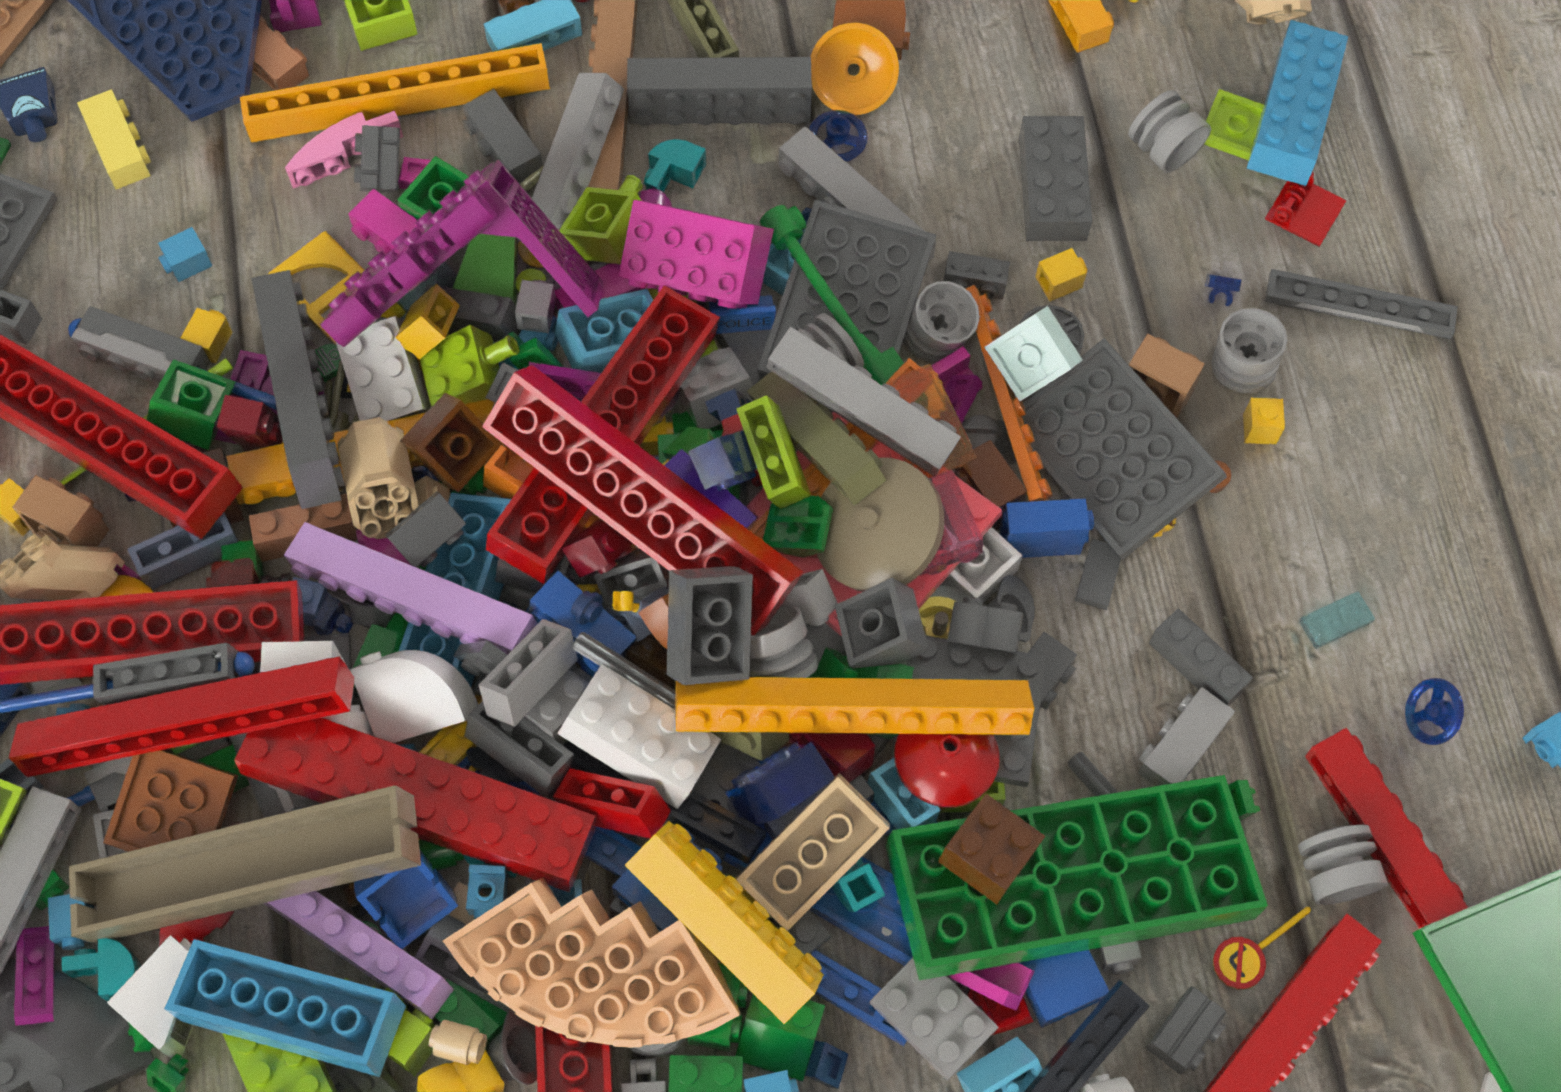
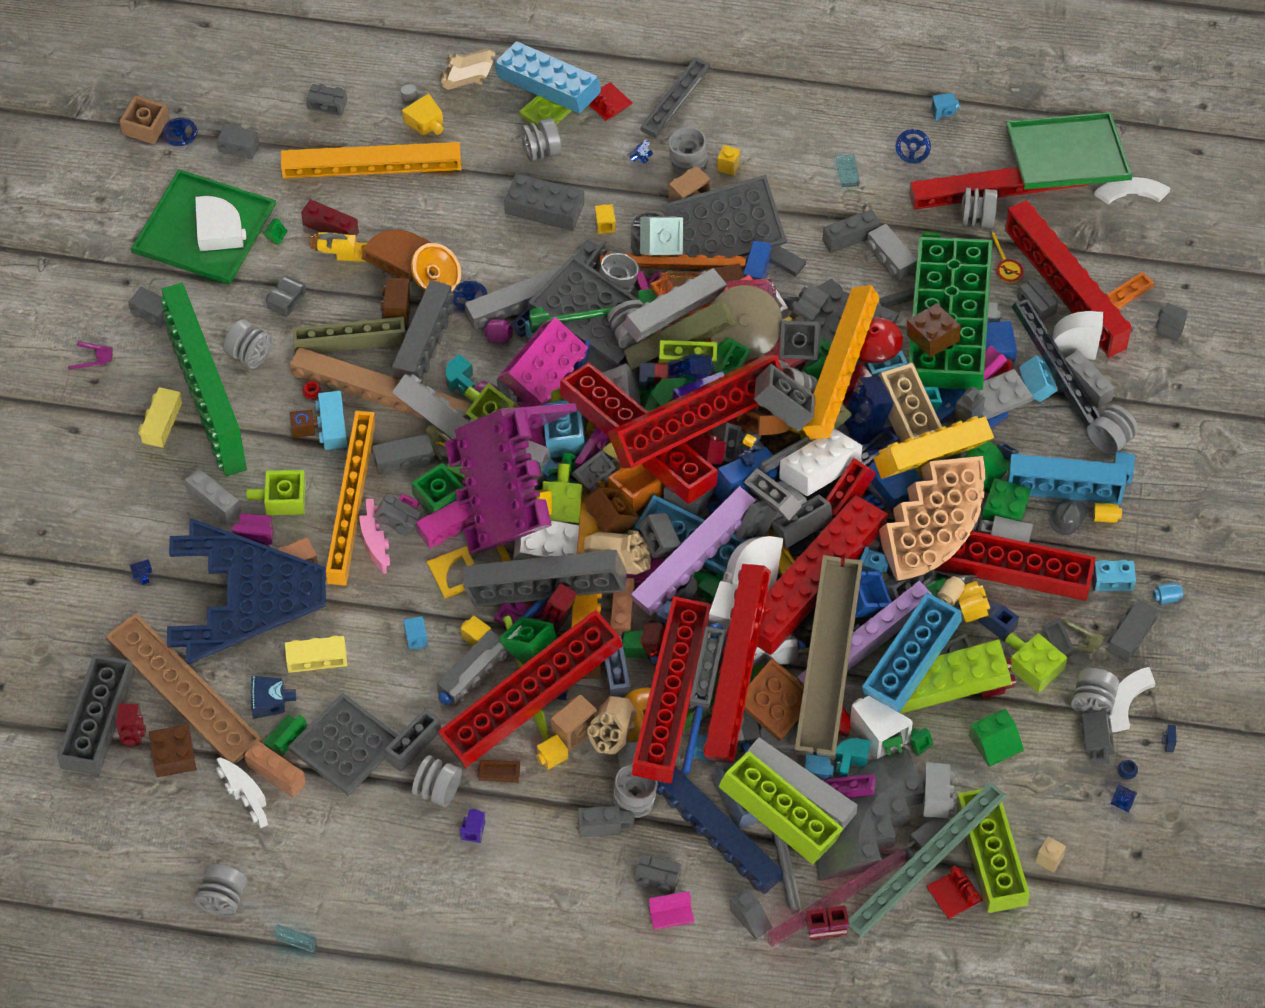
camera: 70 degrees left, 10 degrees down
none -> reddish brown brick [380,278,411,330]
none -> magenta head [484,319,513,344]
none -> dark grey brick [953,387,985,424]

